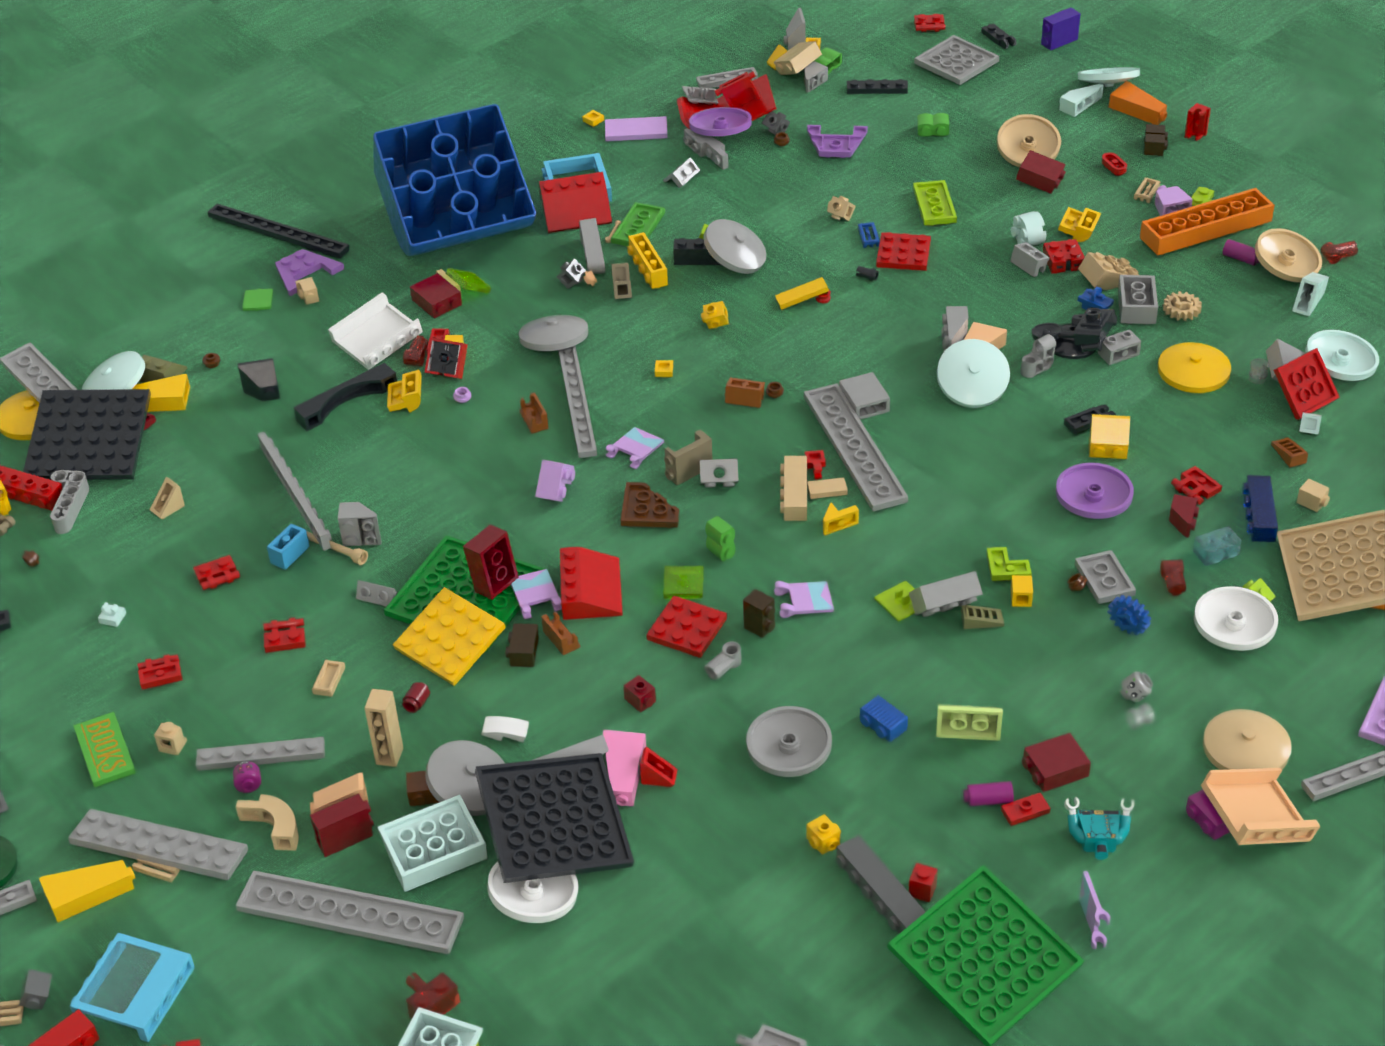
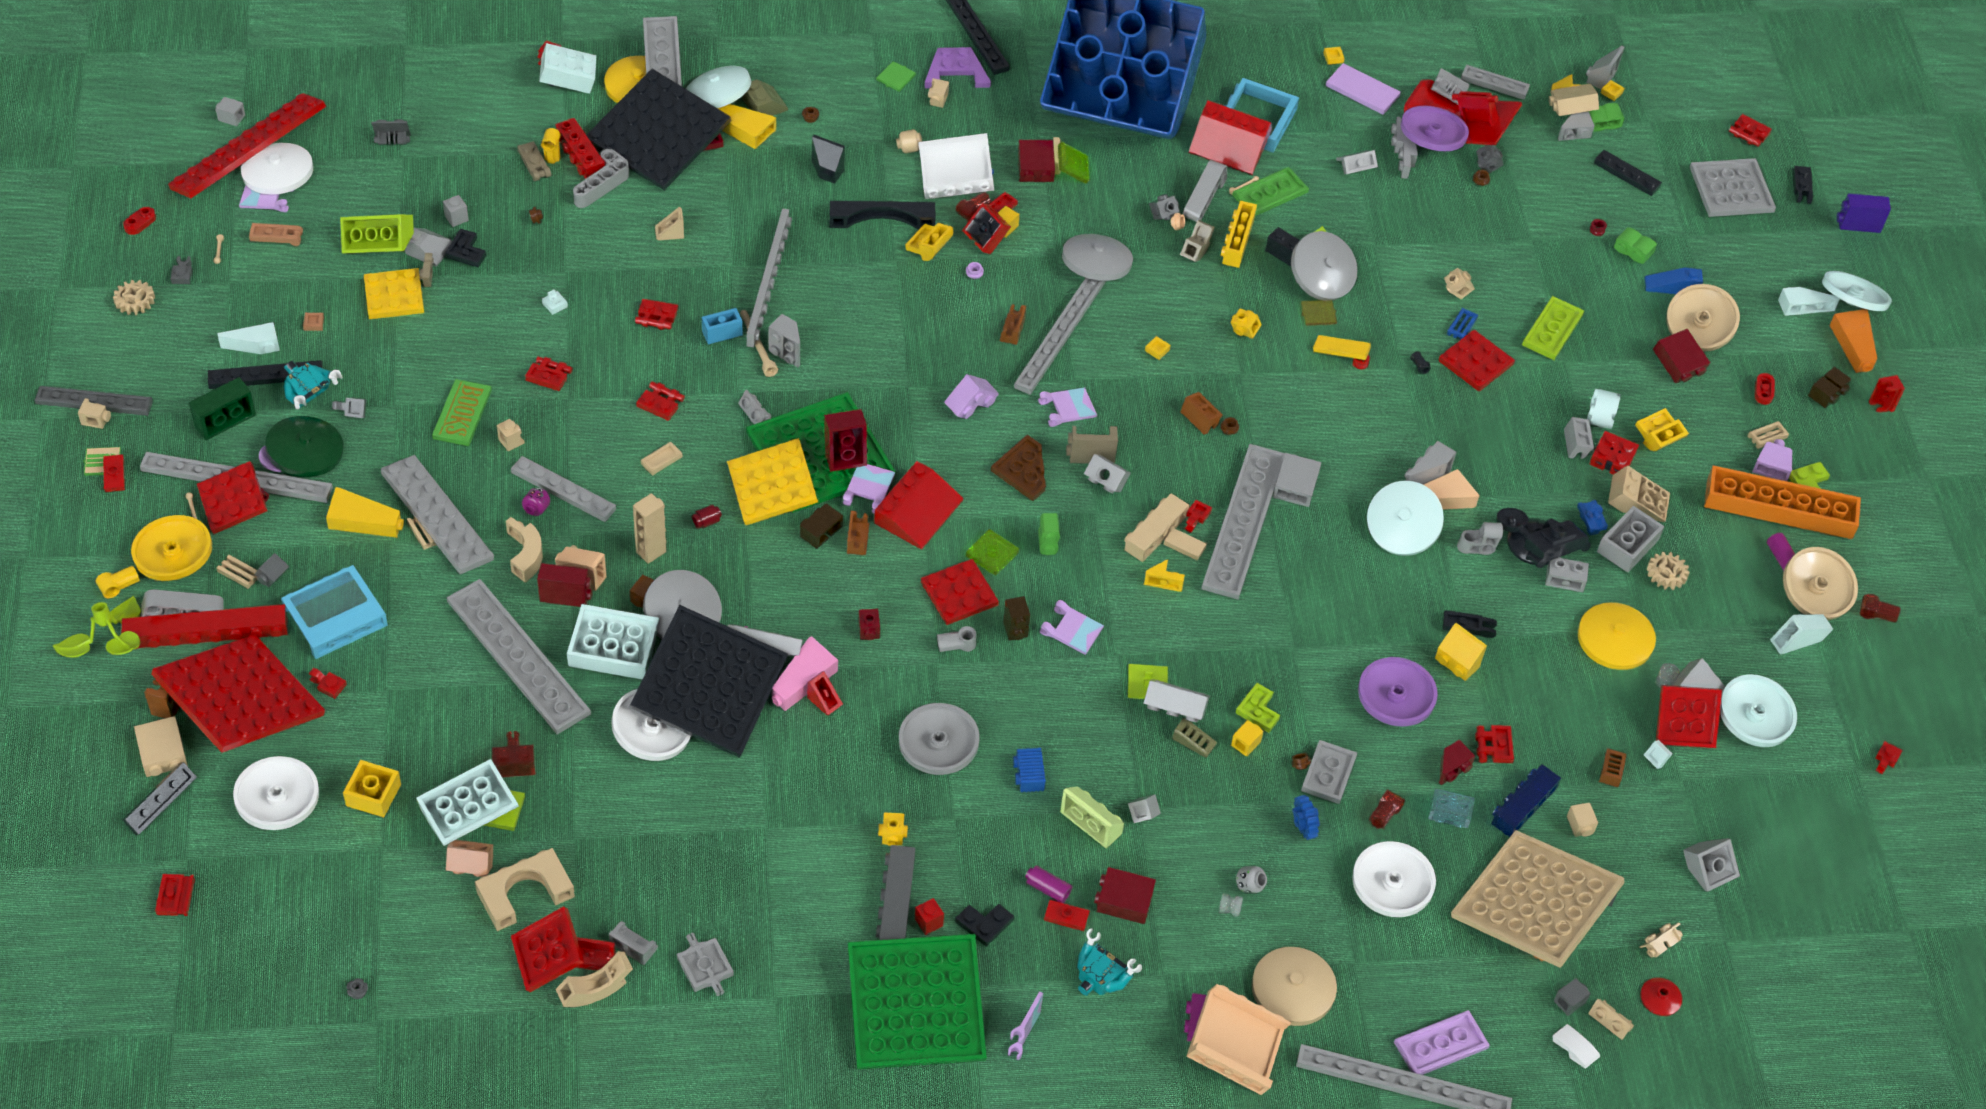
camera: 30 degrees right, 10 degrees up
white slope [481,716,529,742] -> none
medium lavender wing [807,125,868,158] -> none
lime bracket [1242,578,1276,601] -> none
none -> tan head [896,129,922,154]
none -> black plate [955,904,1014,947]
none -> light grey panel [1128,794,1161,823]
none -> clear yellow piece [1301,300,1337,326]
none -> dark red bush [1590,219,1607,236]
none -> blue slope [1645,268,1703,294]

